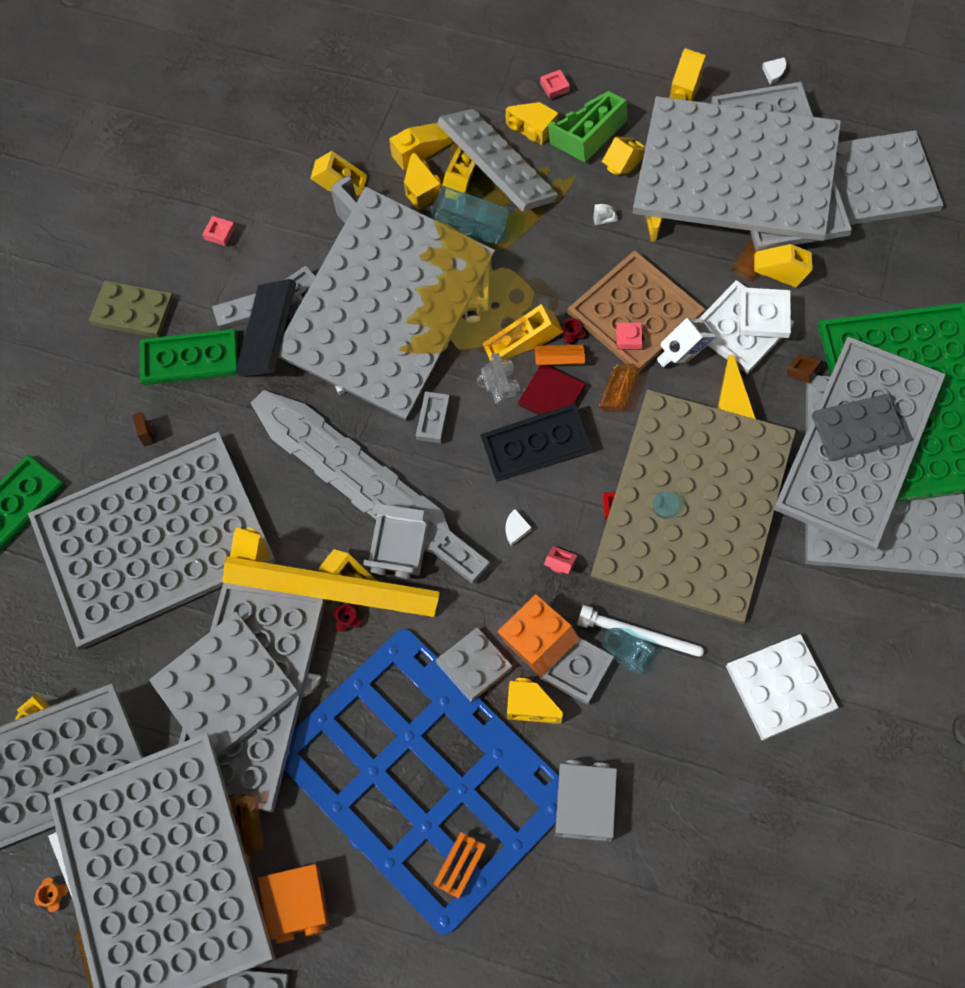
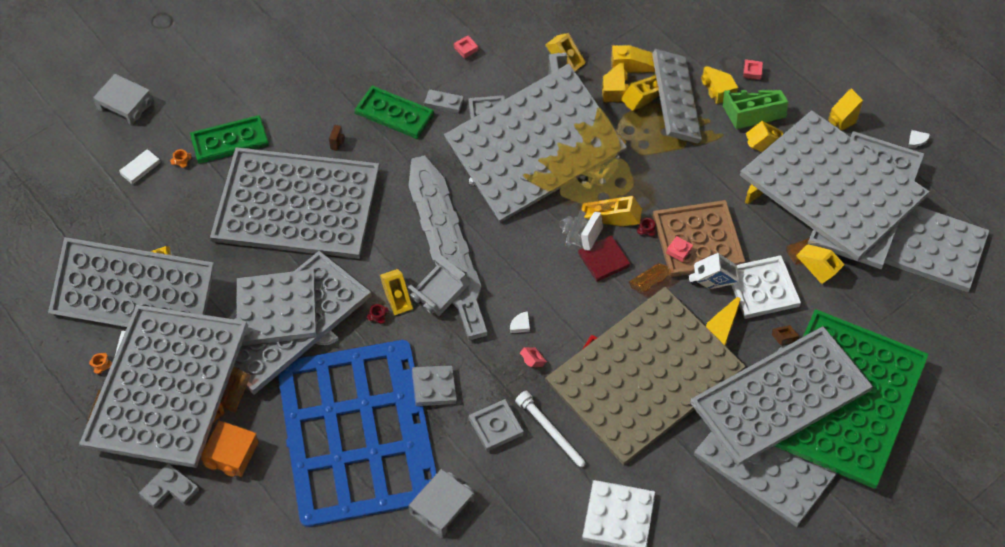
camera: 30 degrees right, 10 degrees down
olive plate [89,280,174,338] -> none
yellow tile [222,556,439,617] -> none
yellow slope [230,527,270,563] -> none
black tile [235,279,296,377] -> none
light grey plate [416,391,450,444] -> none
clear light blue wedge [429,186,509,244] -> none
orange tile [433,832,486,899] -> none
black tile [480,403,592,482] -> none
orange brick [497,594,580,677] -> none
yellow slope [507,678,563,724] -> none
orange tile [535,345,585,365] -> none
white tile [593,204,618,225] -> none
clear light blue piece [601,628,655,675] -> none
clear light blue tile [652,491,679,519] -> none
white plate [739,287,791,338] -> none
dark grey plate [812,393,907,461] -> none
none -> white tile [581,212,603,250]

